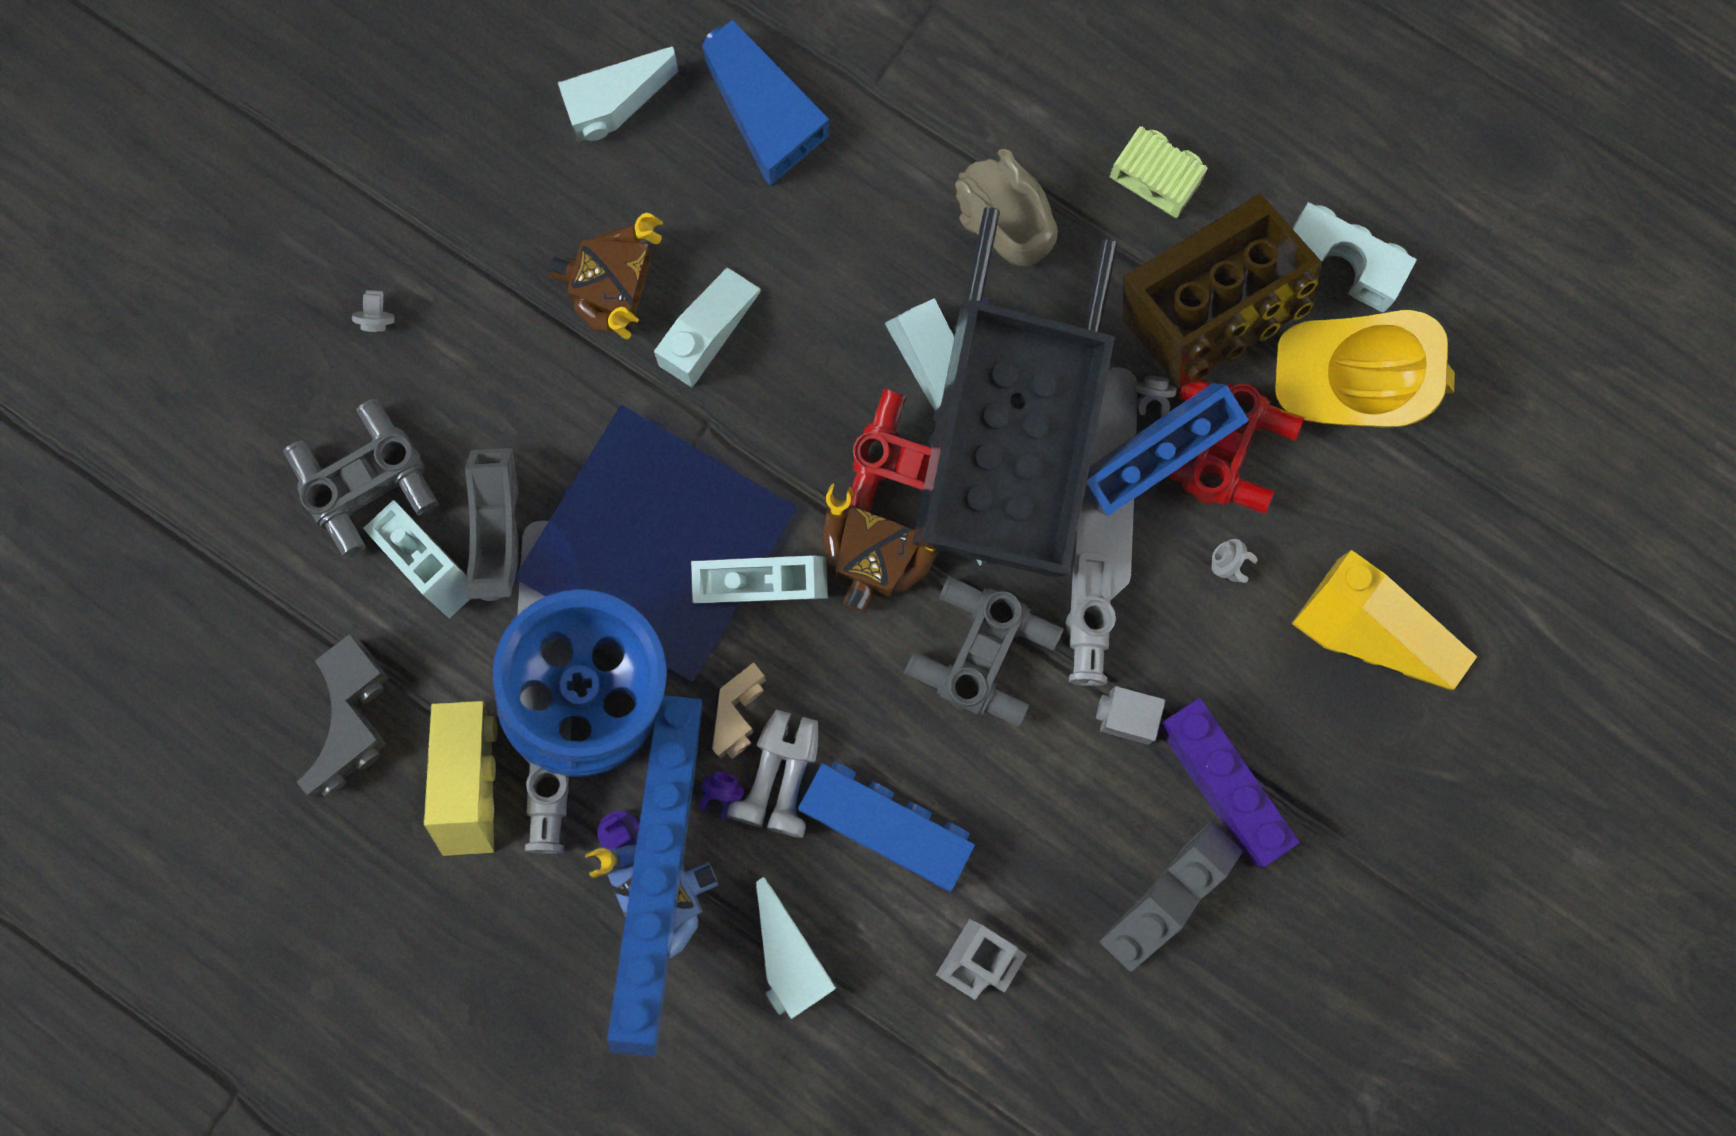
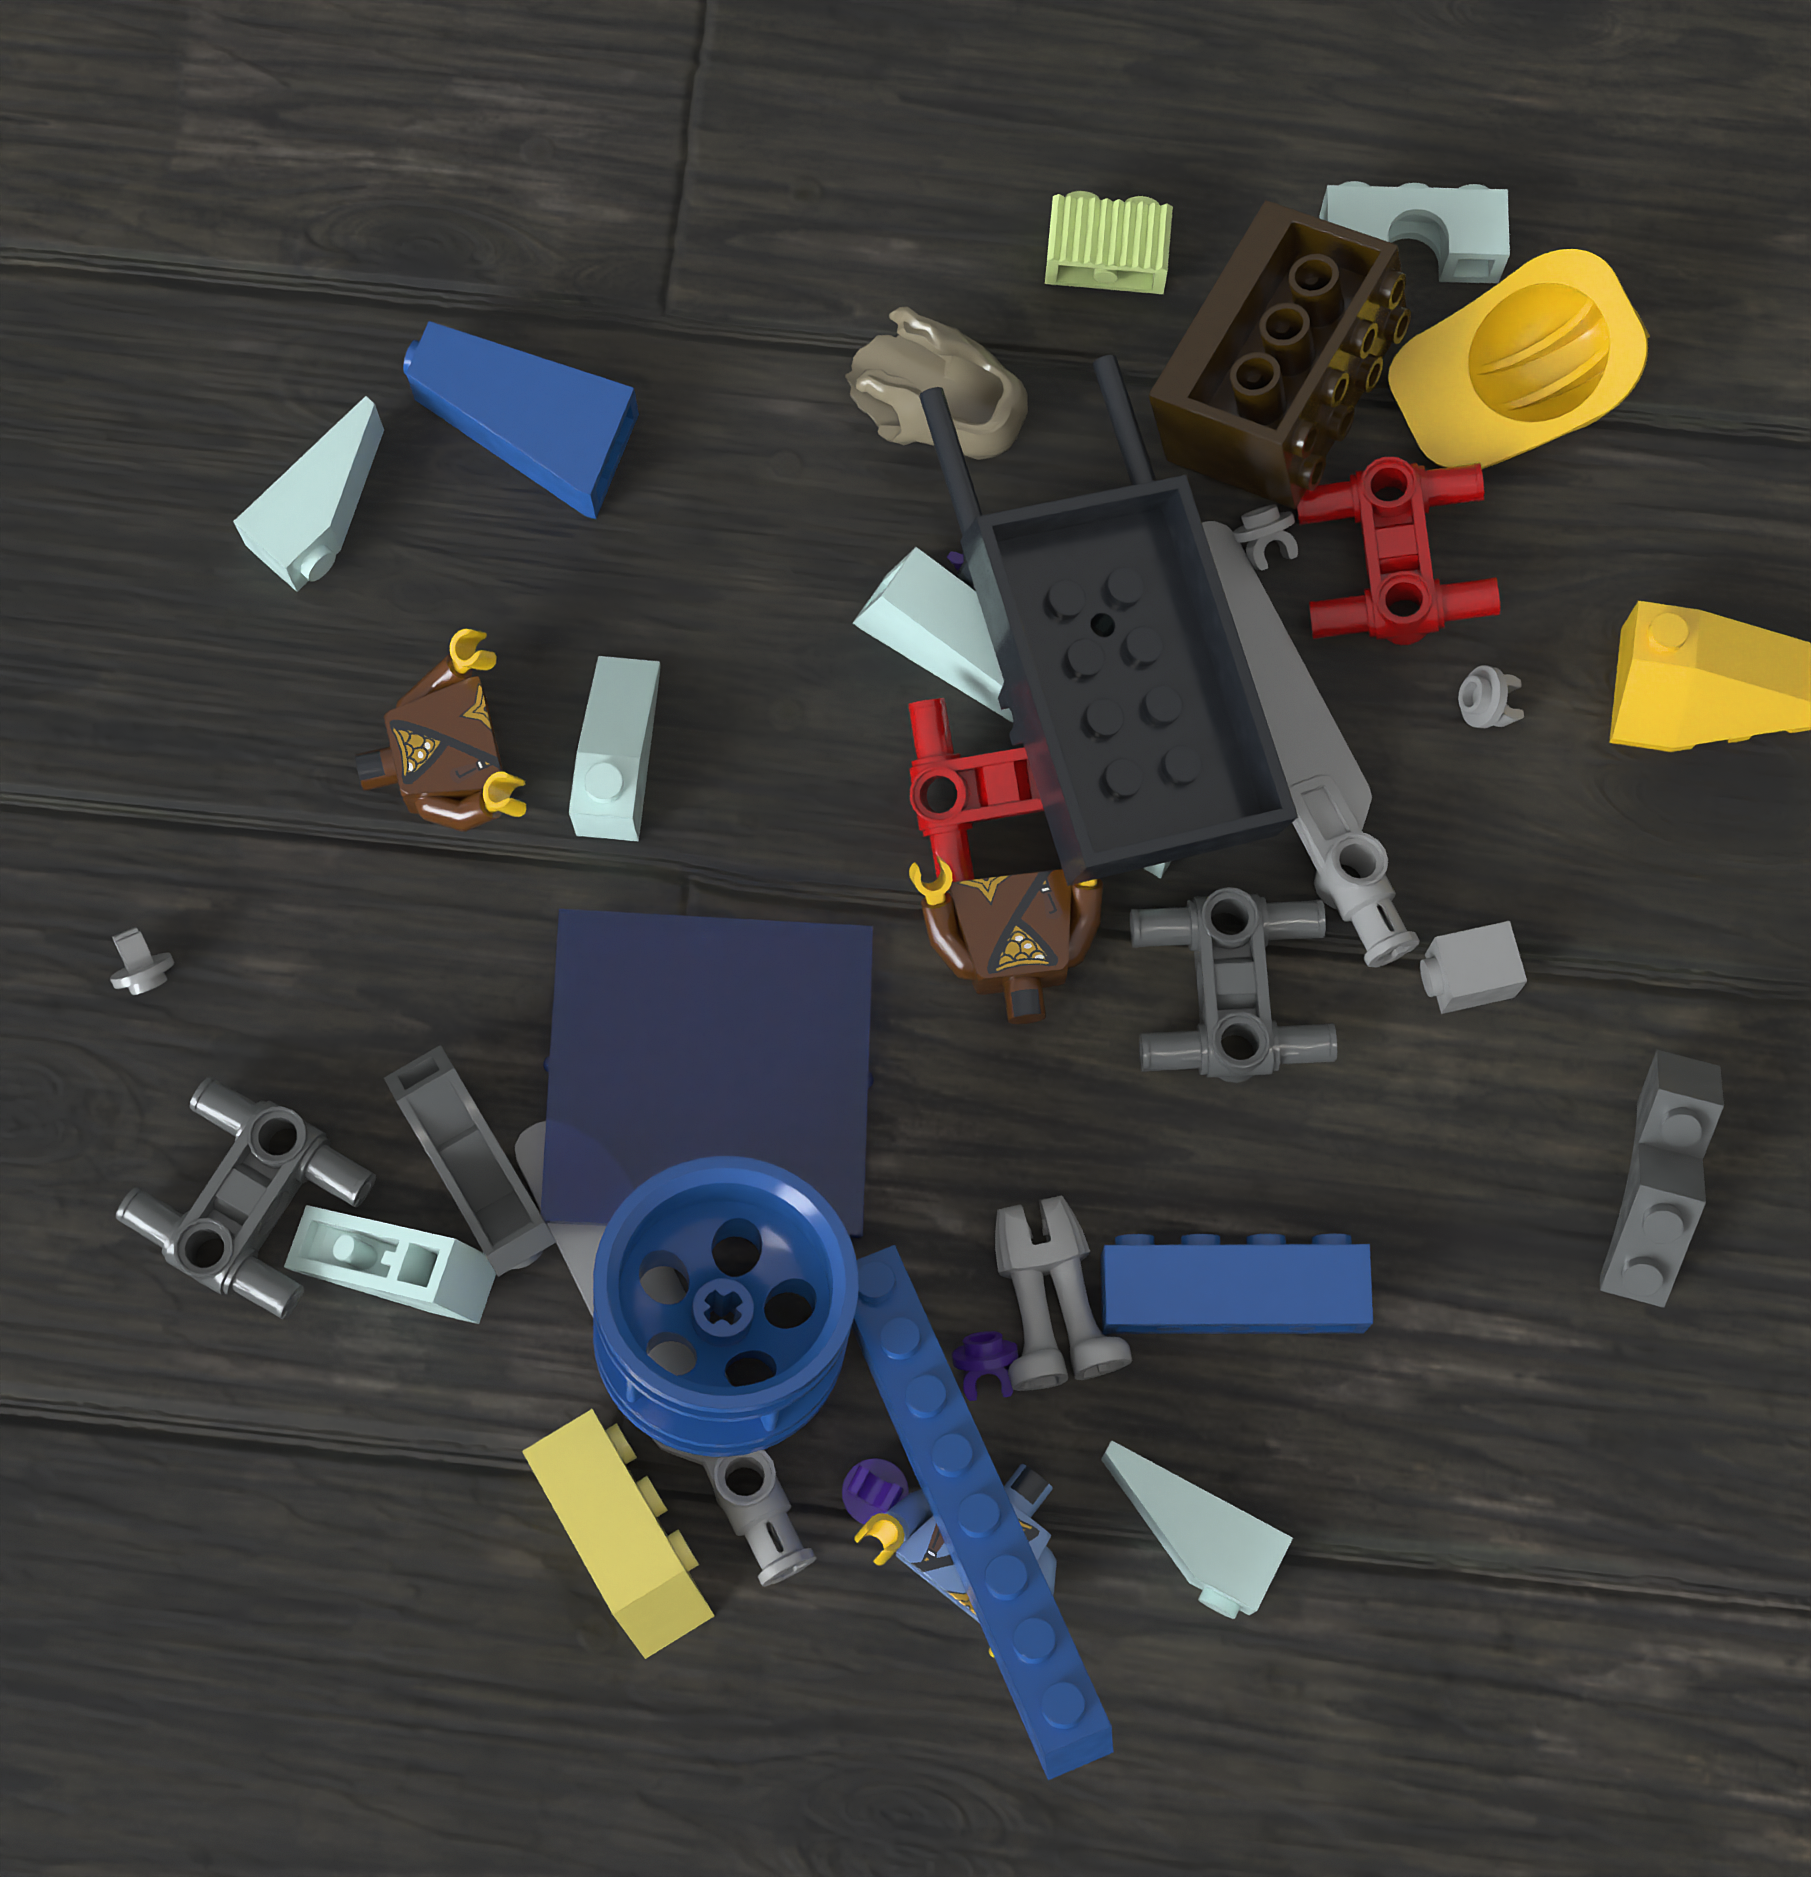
camera: 25 degrees left, 5 degrees down
dark grey arch [297,634,390,798] -> none
light aqua slope [691,556,828,603] -> none
tan slope [713,663,766,759] -> none
light grey brick [936,919,1027,1000] -> none
blue brick [1085,383,1249,516] -> none
dark purple brick [1158,698,1300,868] -> none

